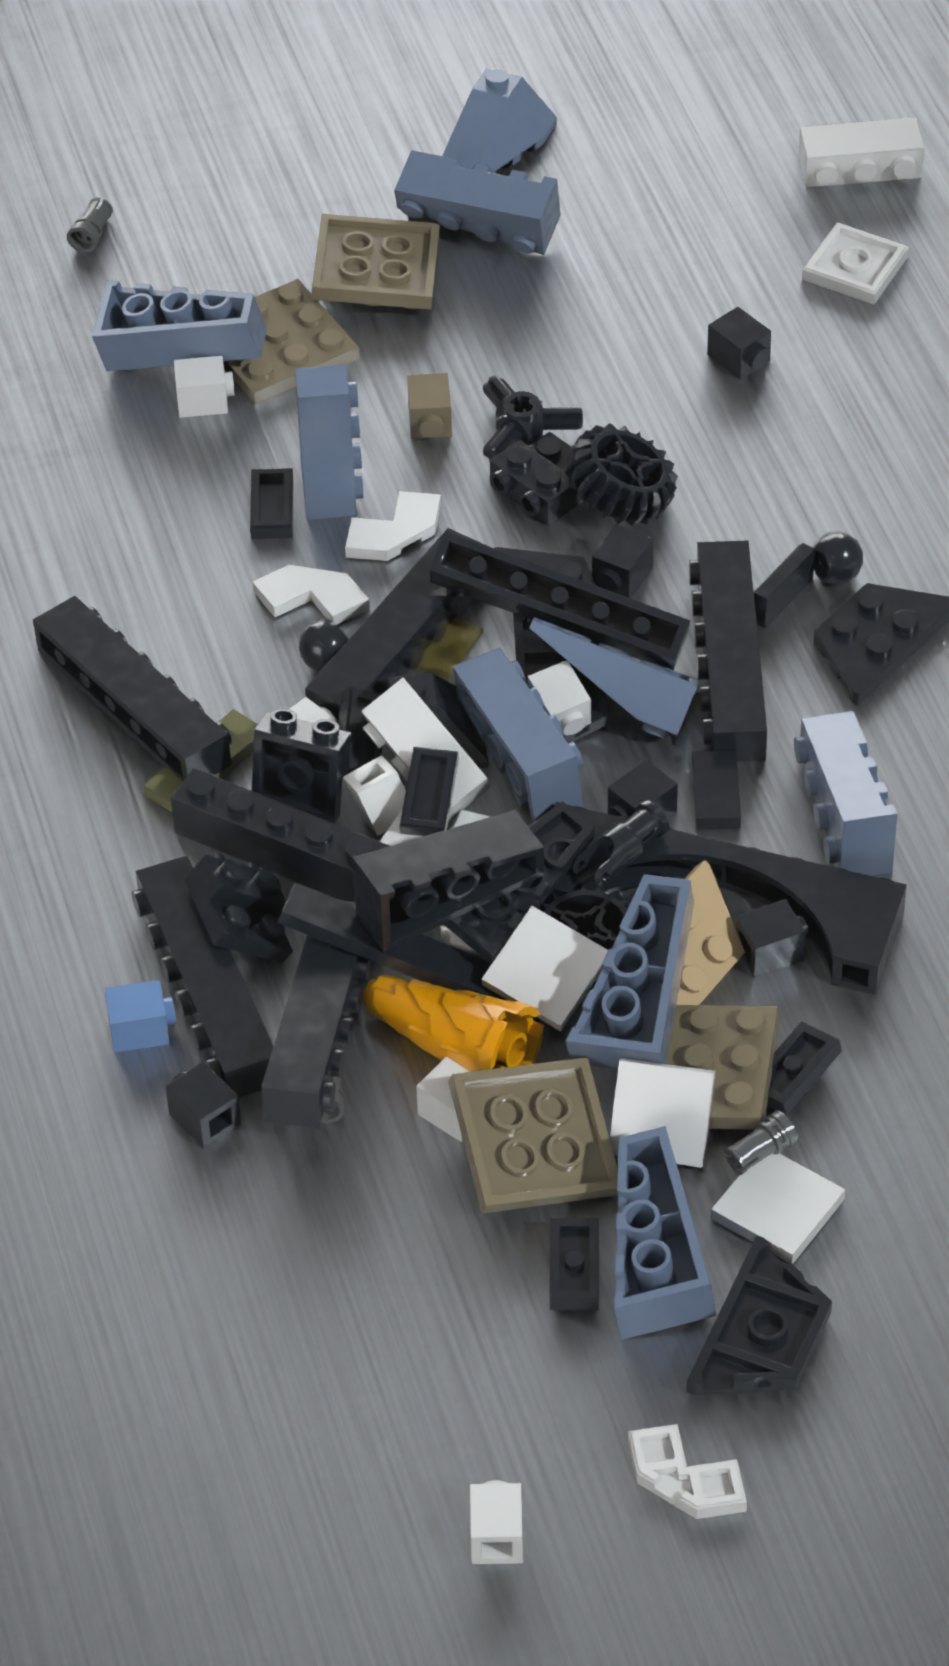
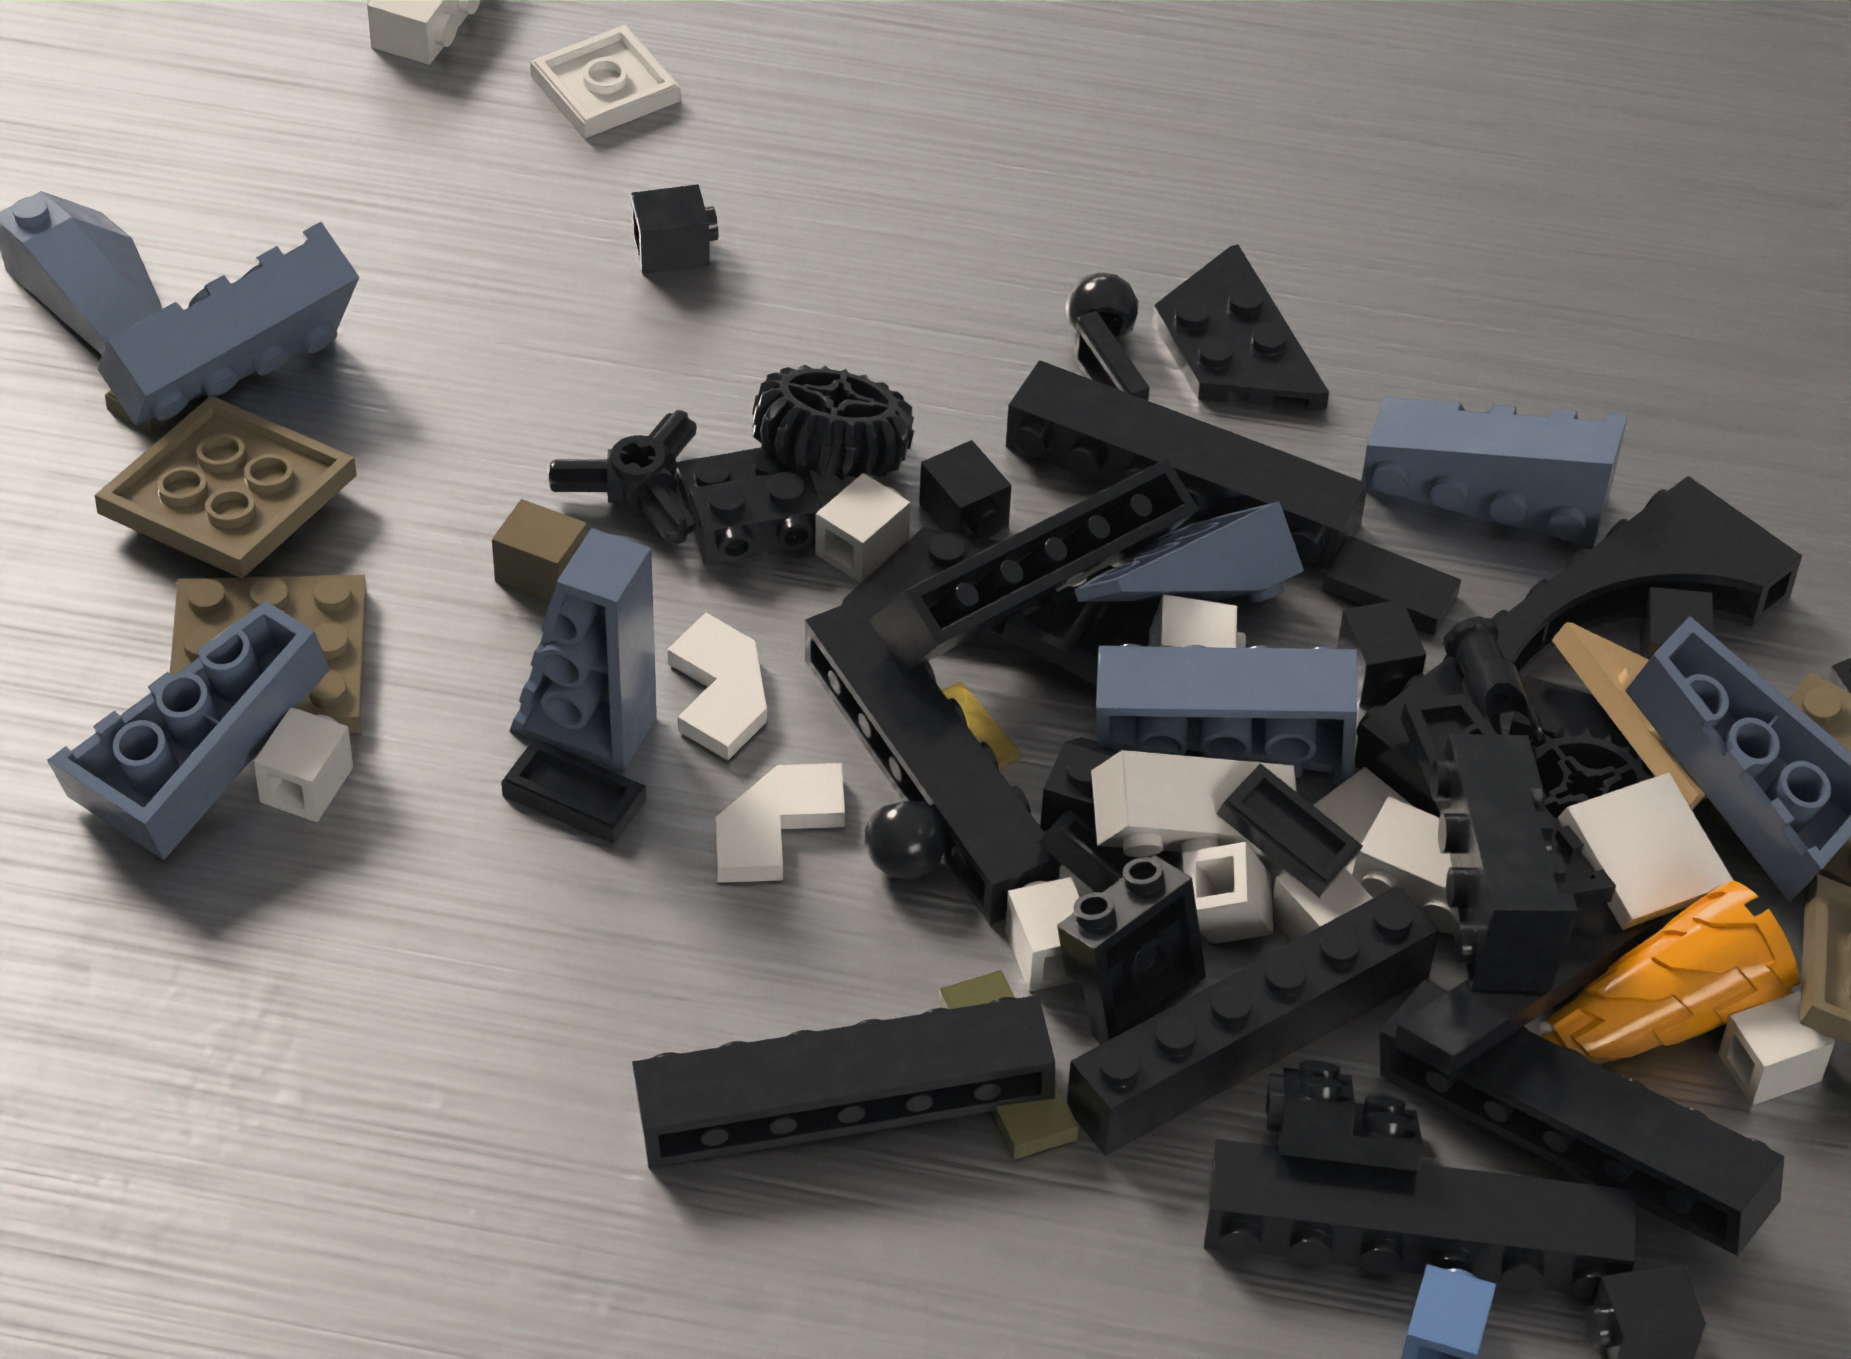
camera: 65 degrees left, 0 degrees up
none -> white brick [815,473,910,584]

